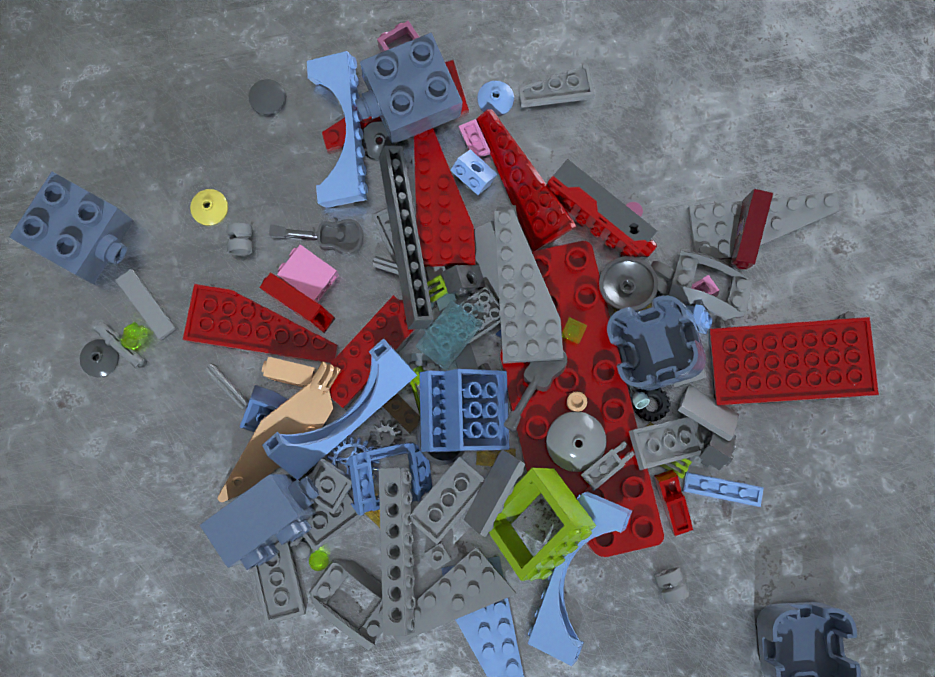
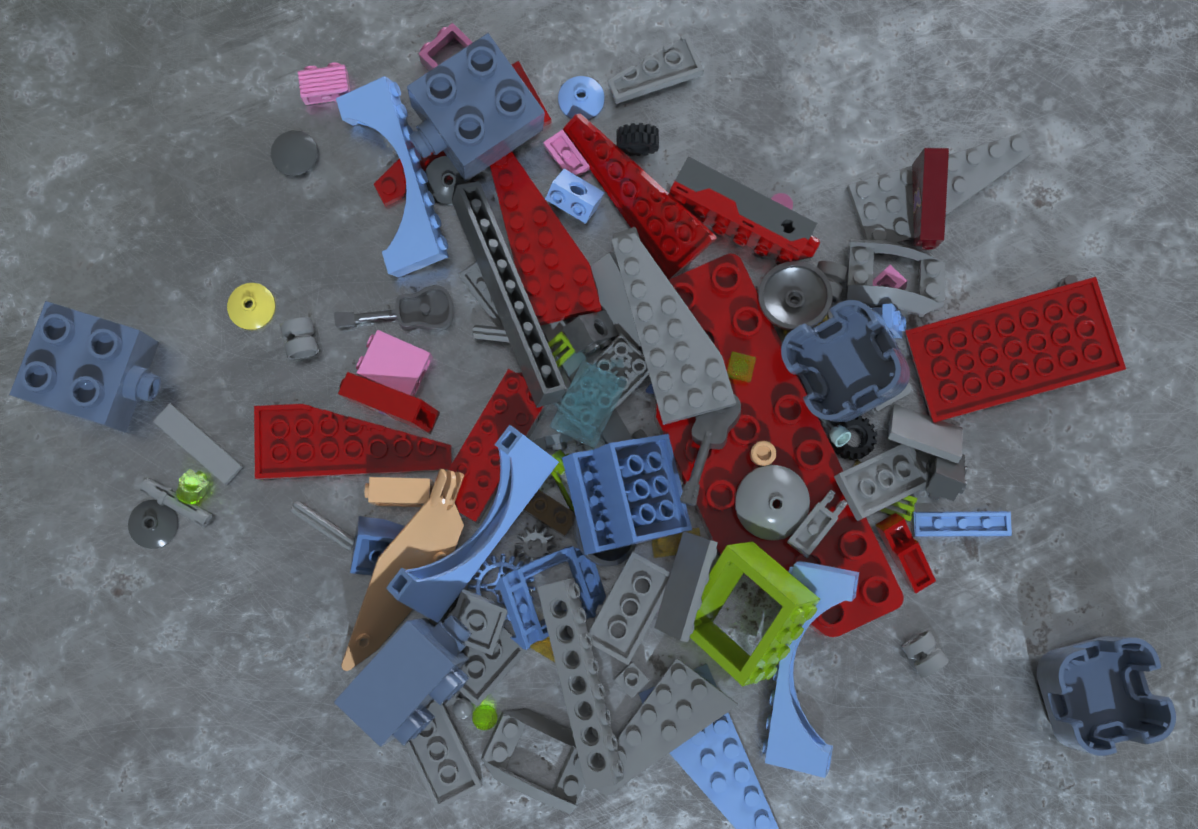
camera: 15 degrees left, 0 degrees up
none -> bright pink brick [298,62,351,105]
none -> black tyre [616,123,659,156]

